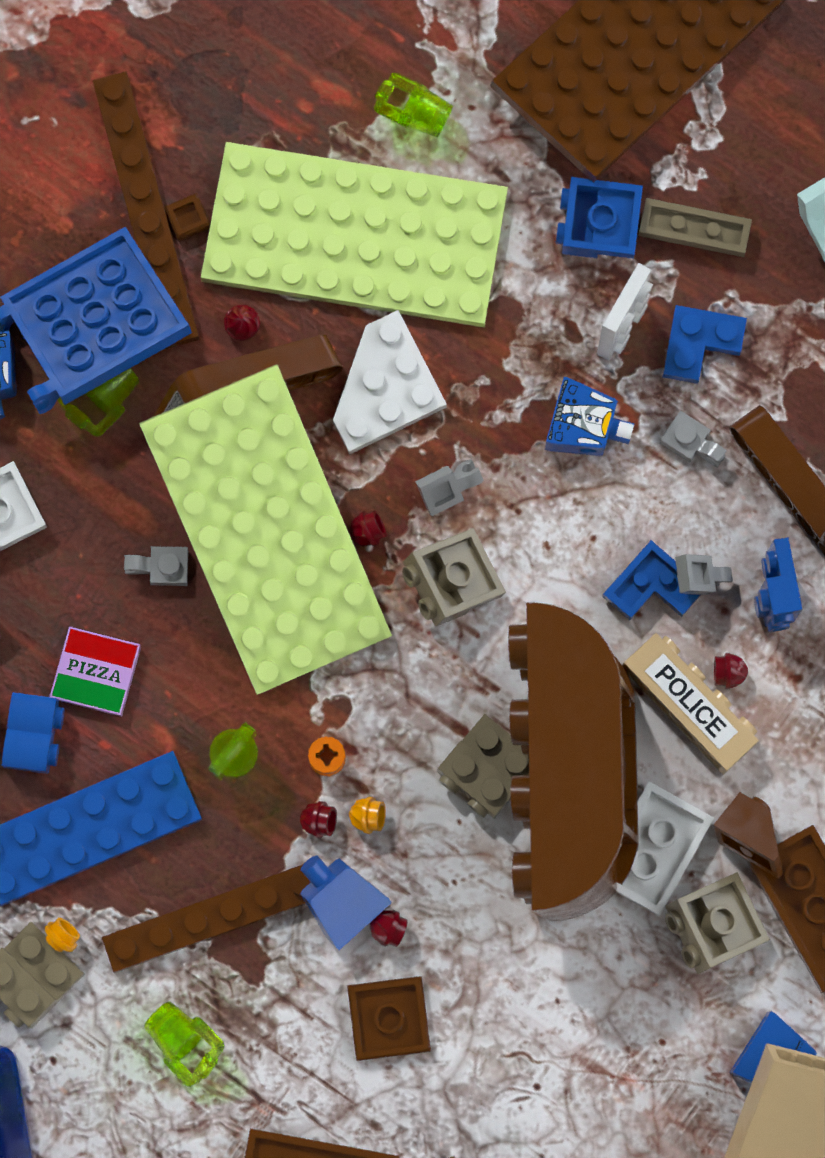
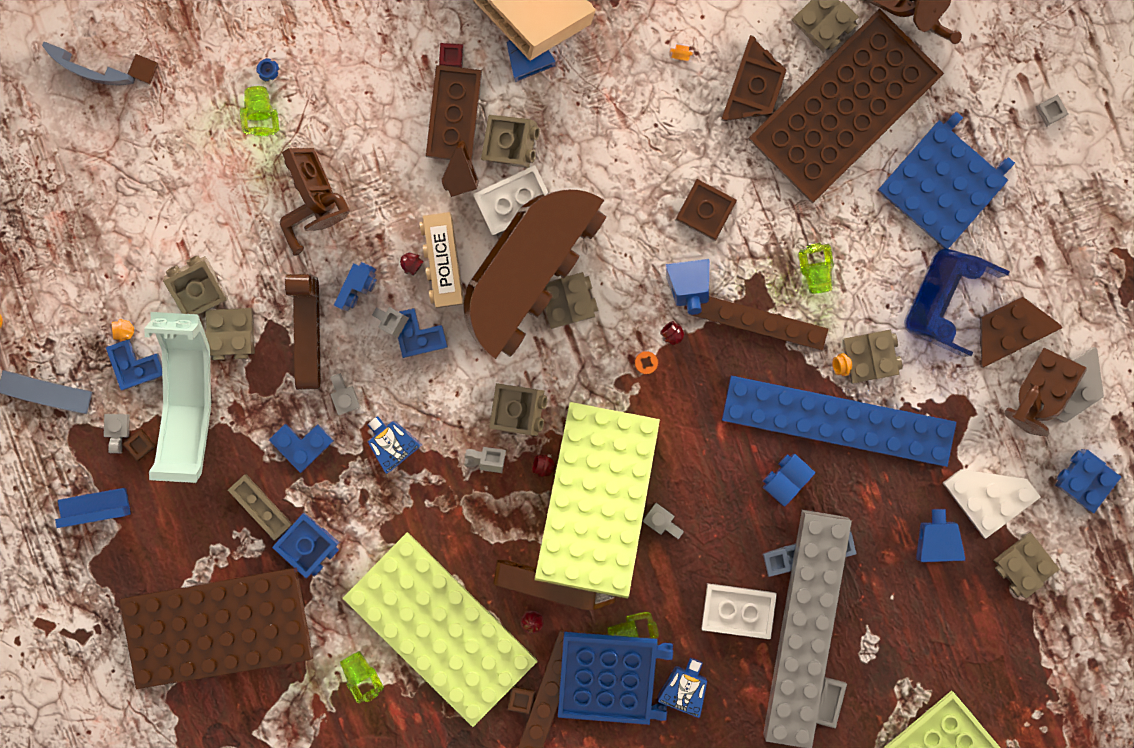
camera: 145 degrees left, 10 degrees up
tile [50,627,141,717] -> none
clear neon green piece [208,722,258,781] -> none
white plate [333,310,447,455] -> none
light orange plate [349,797,386,834] -> none
dark red plate [370,910,408,947] -> none
white plate [597,263,653,361] -> none

